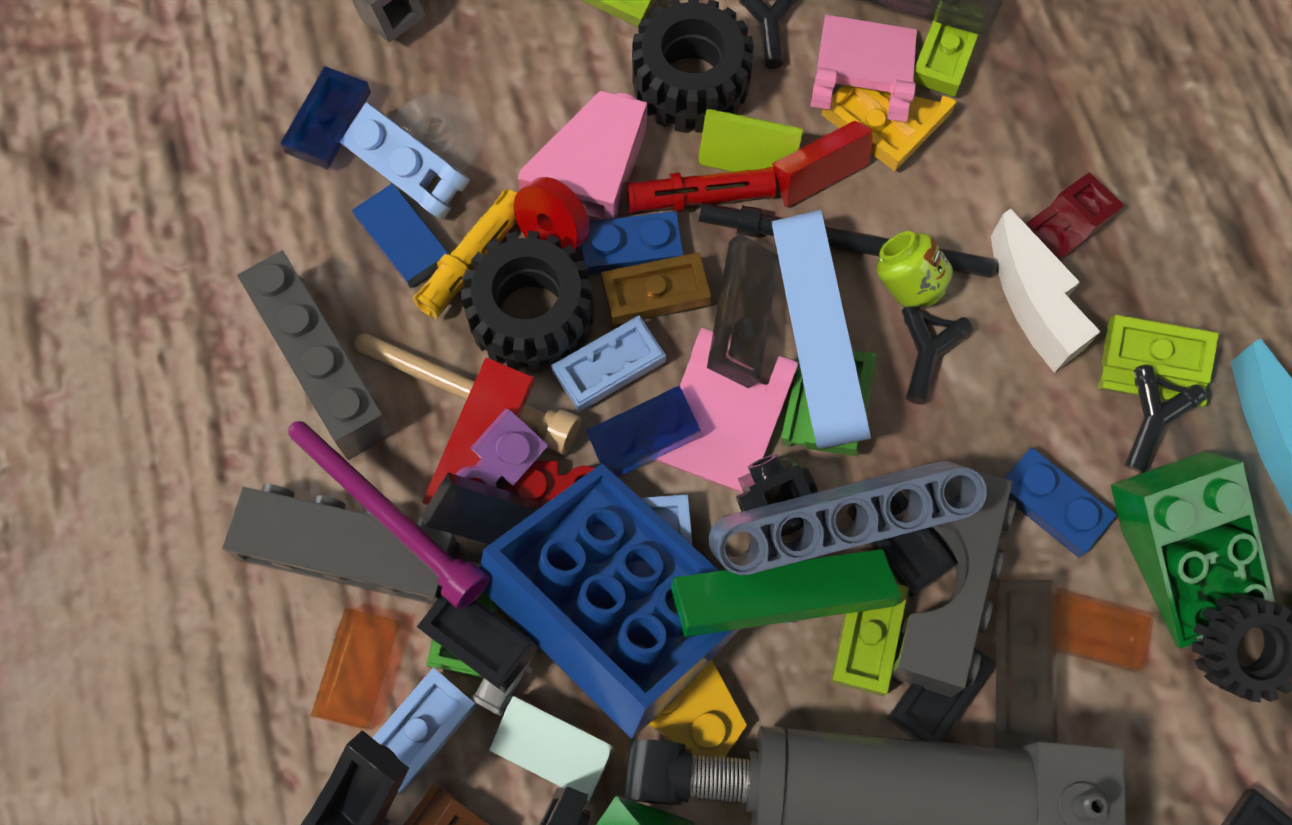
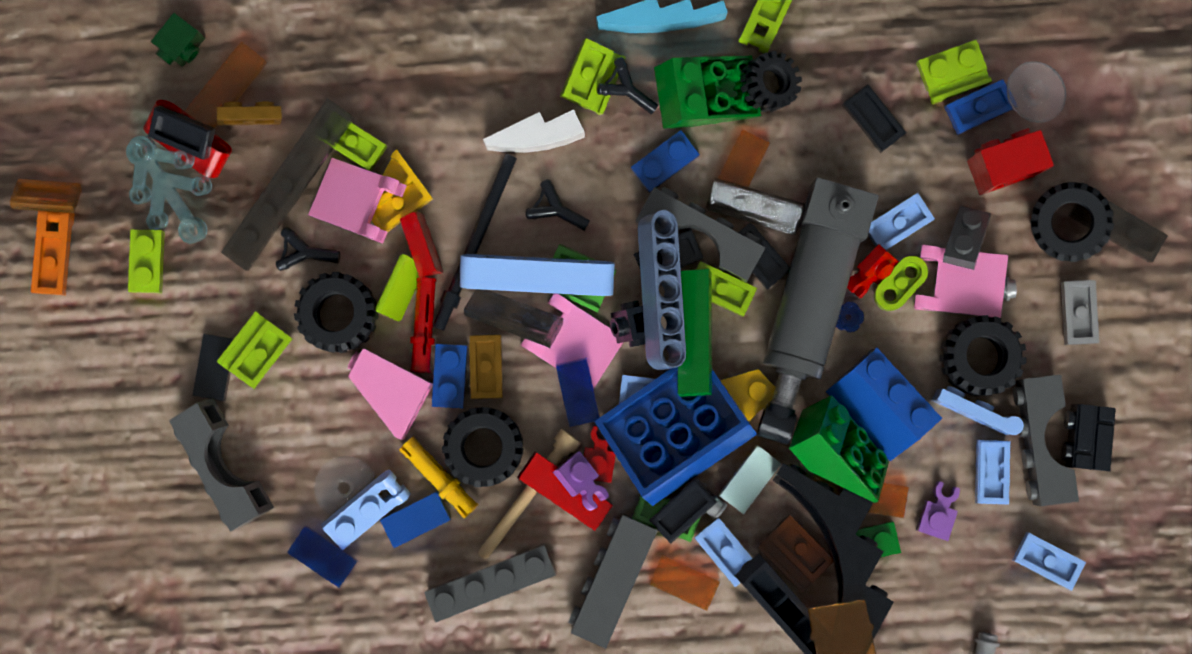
camera: 75 degrees left, 15 degrees up
magenta piece [288,421,489,610] -> none
black tile [422,472,543,545] -> none
red piece [513,177,589,250] -> none
light blue plate [551,315,666,413] -> none
lime head [876,231,953,307] -> none
dark red slope [1025,172,1125,261] -> none

